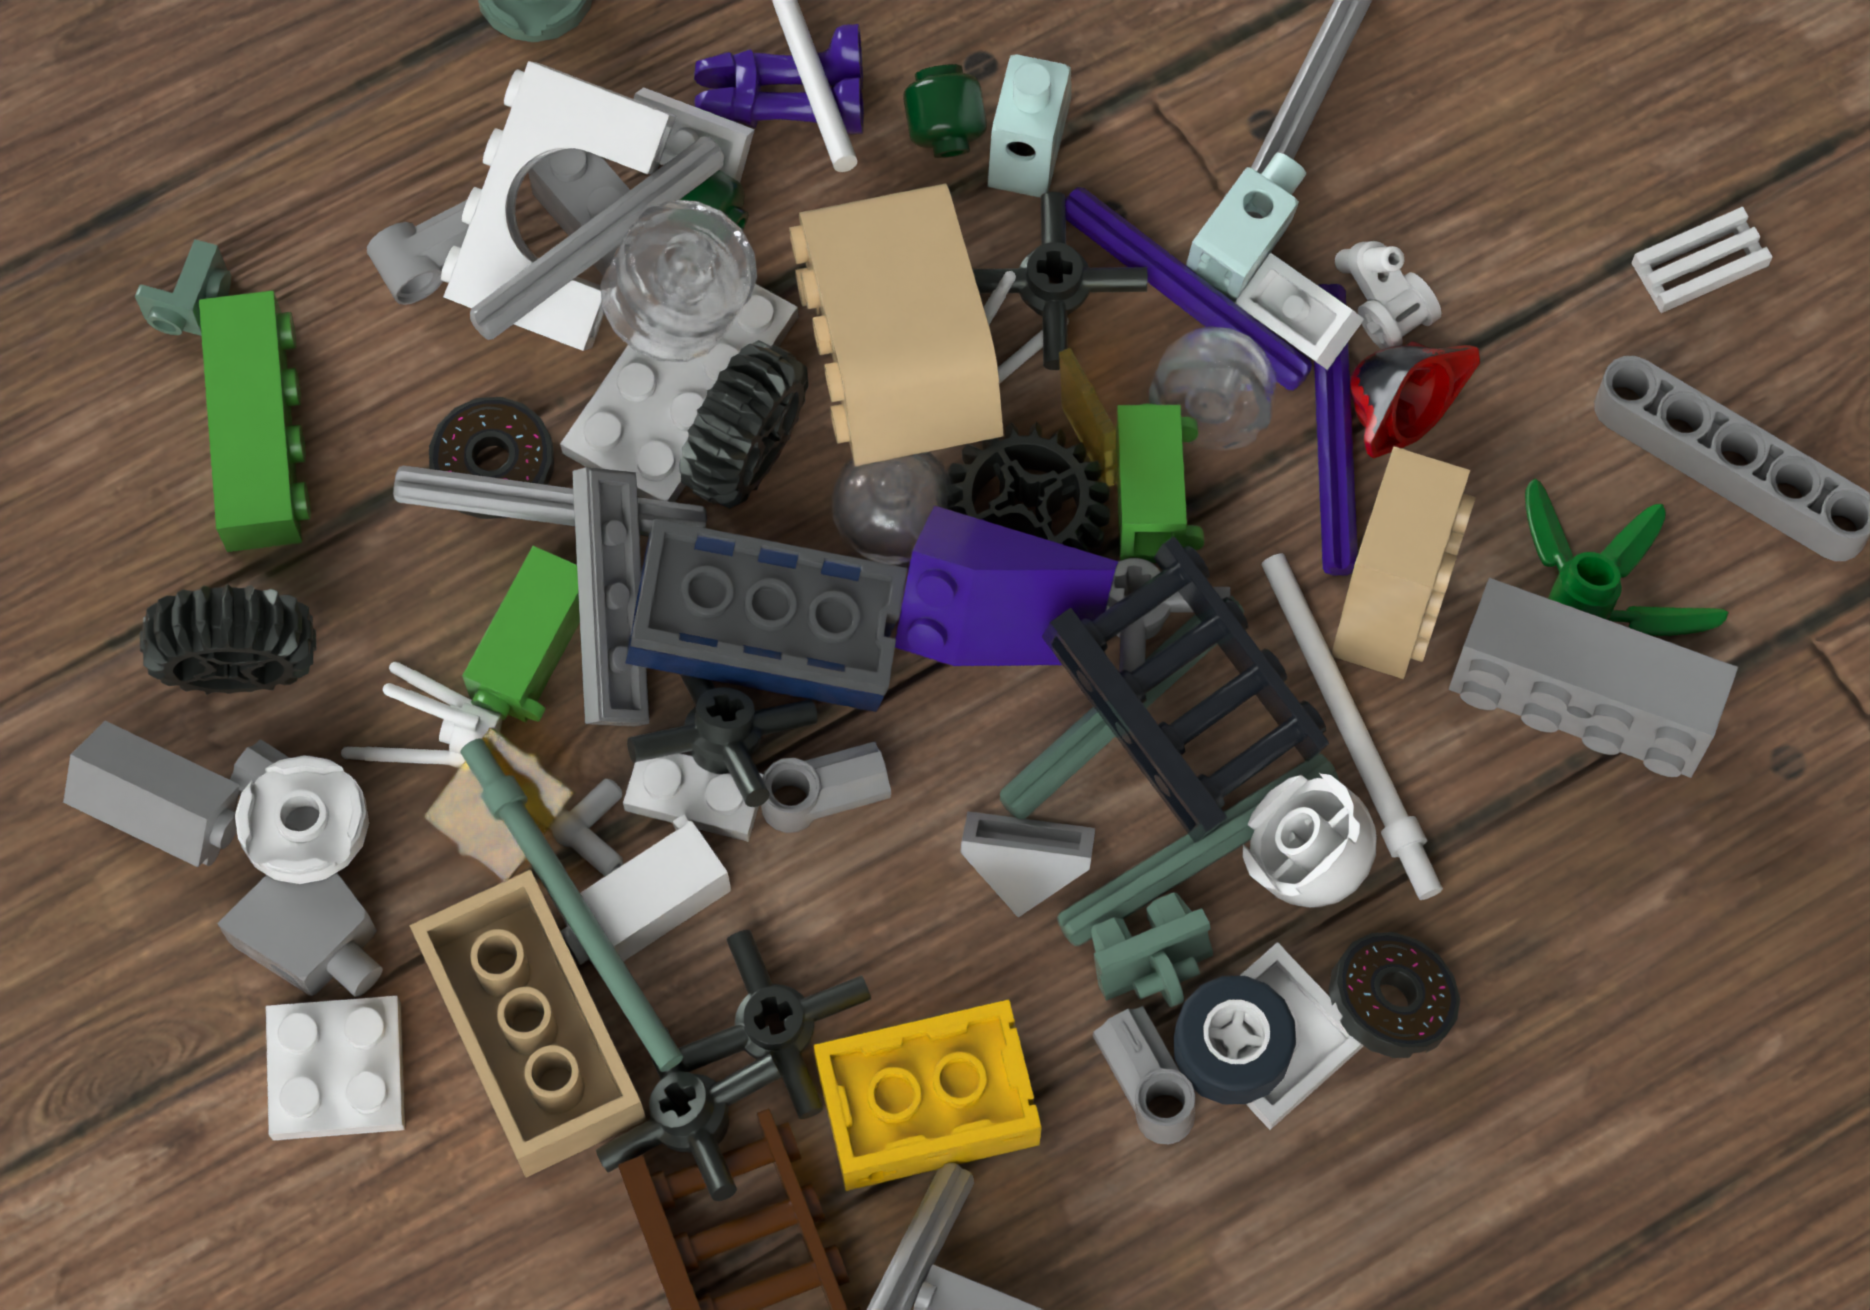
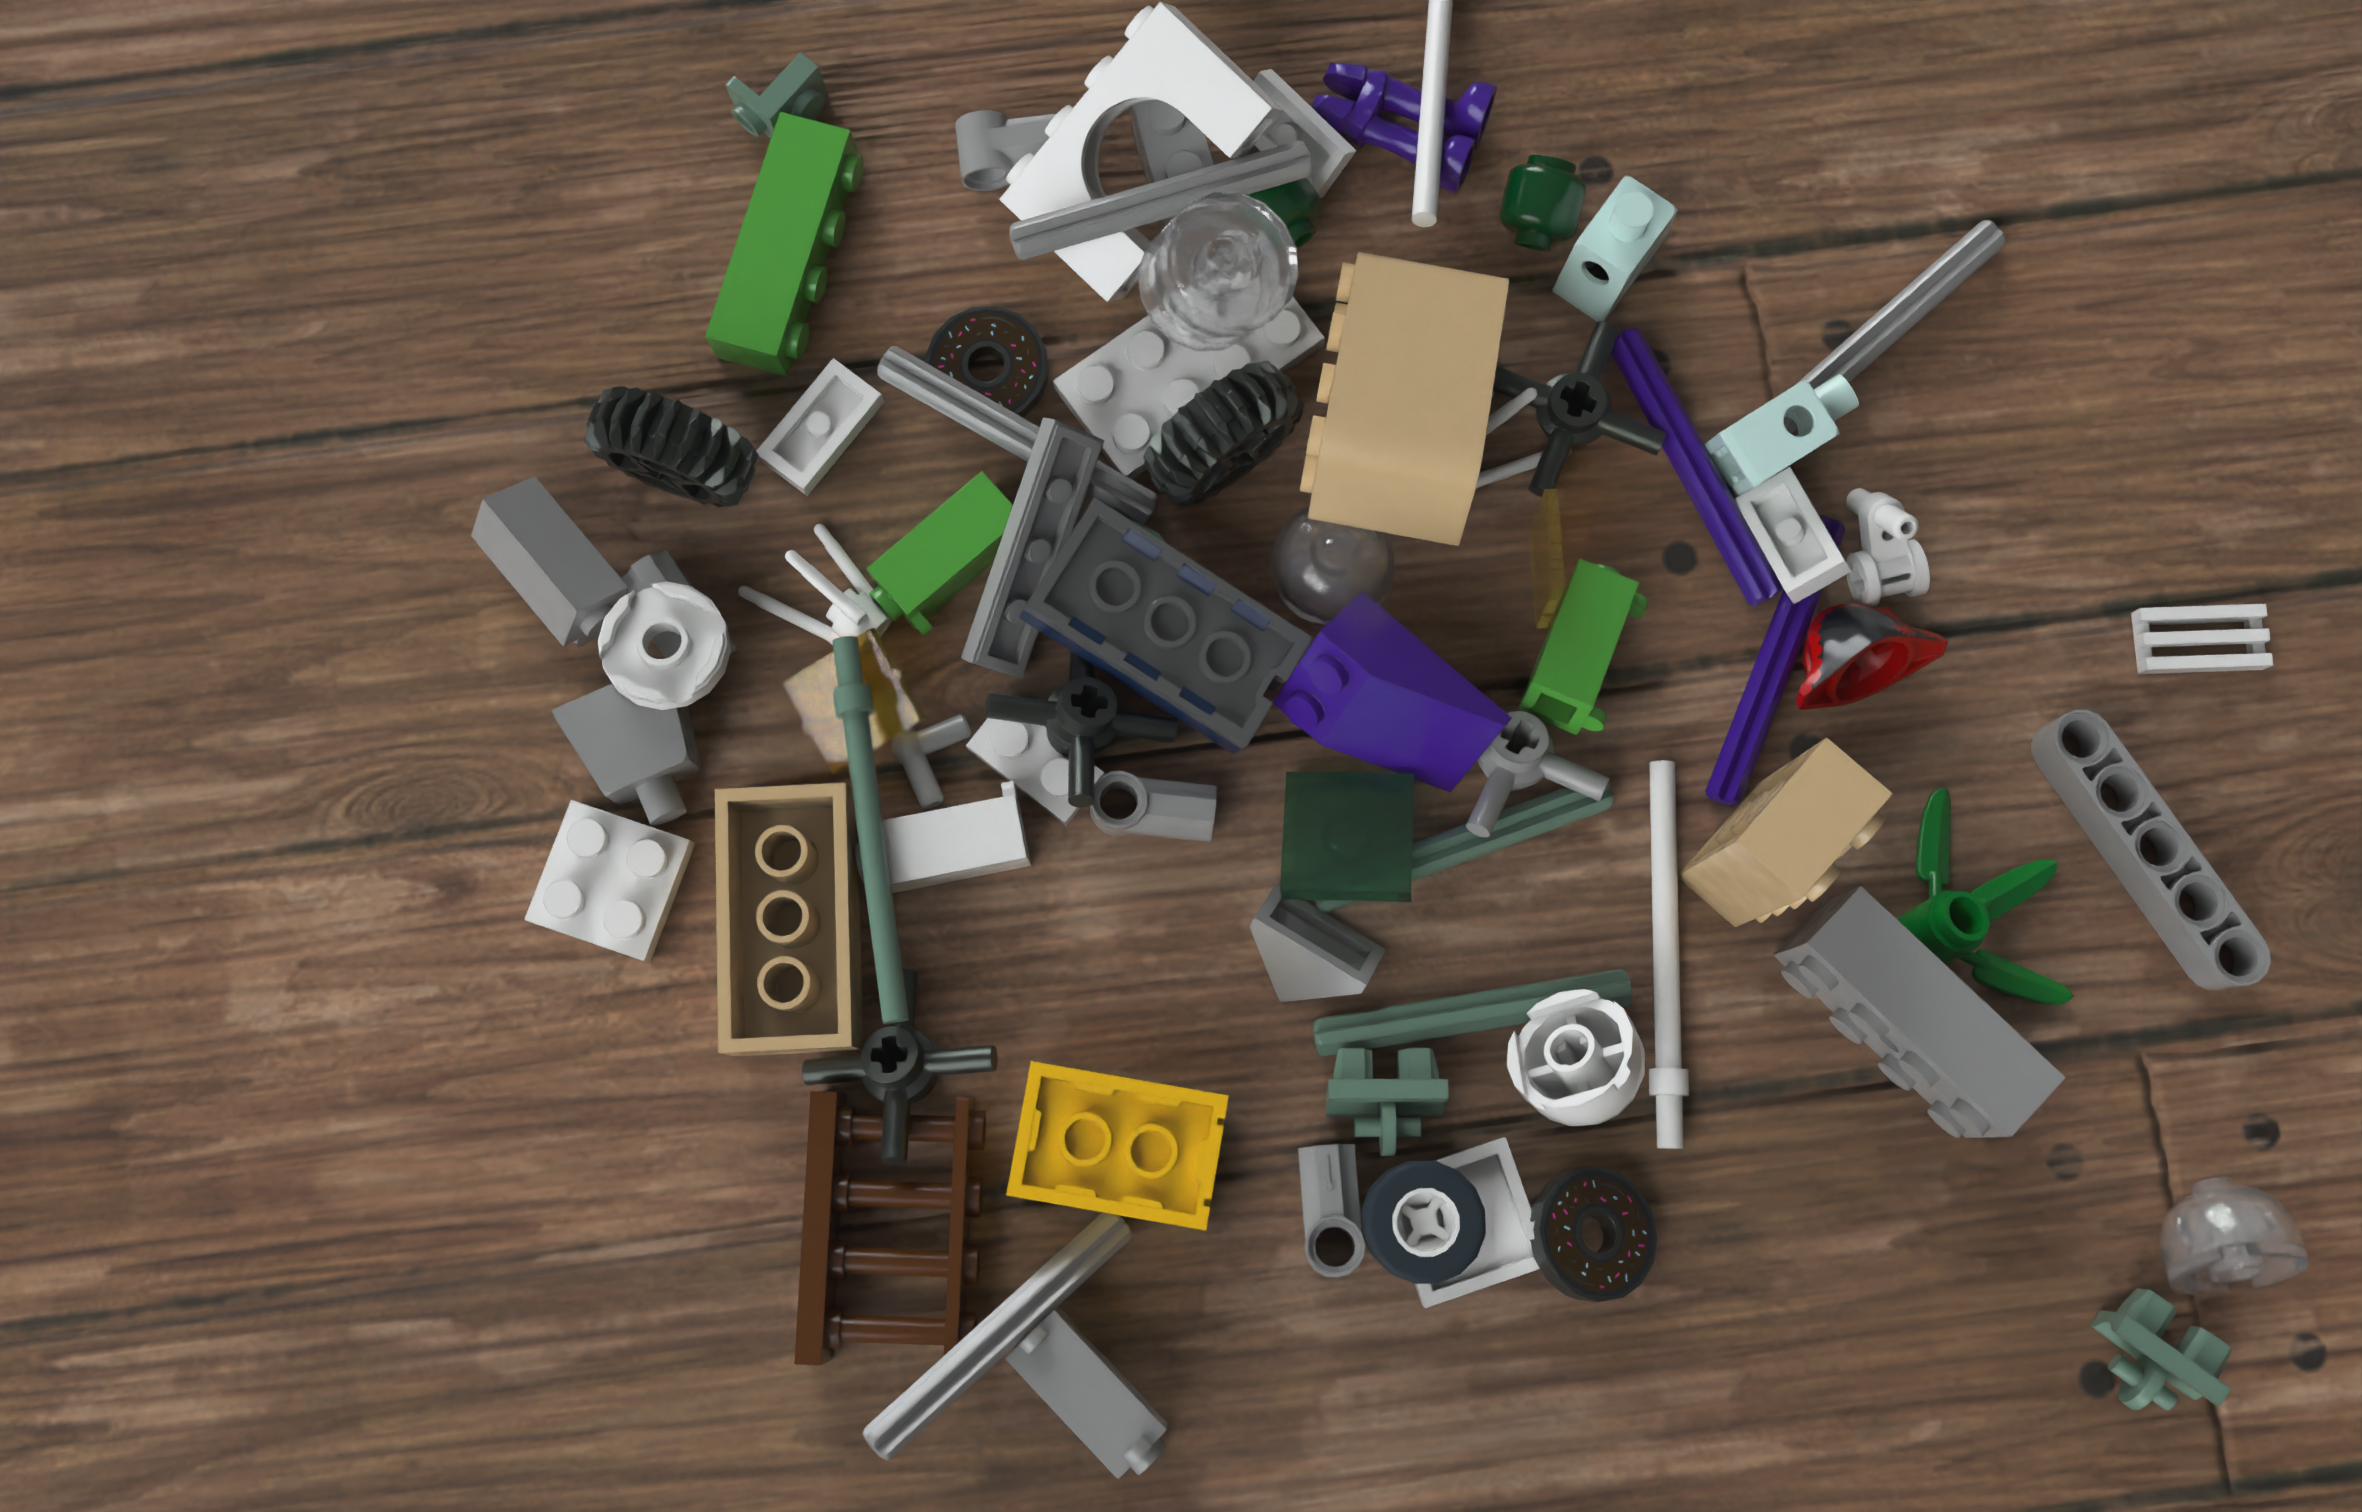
camera: 25 degrees right, 10 degrees up
pearl dark grey bar [678,930,871,1119] -> none
pearl dark grey gear [941,421,1110,553] -> none
black fence [1042,537,1329,843] -> none
clear cylinder [1149,326,1277,451] -> none
none -> white plate [756,358,885,496]
none -> clear green tile [1280,772,1415,902]

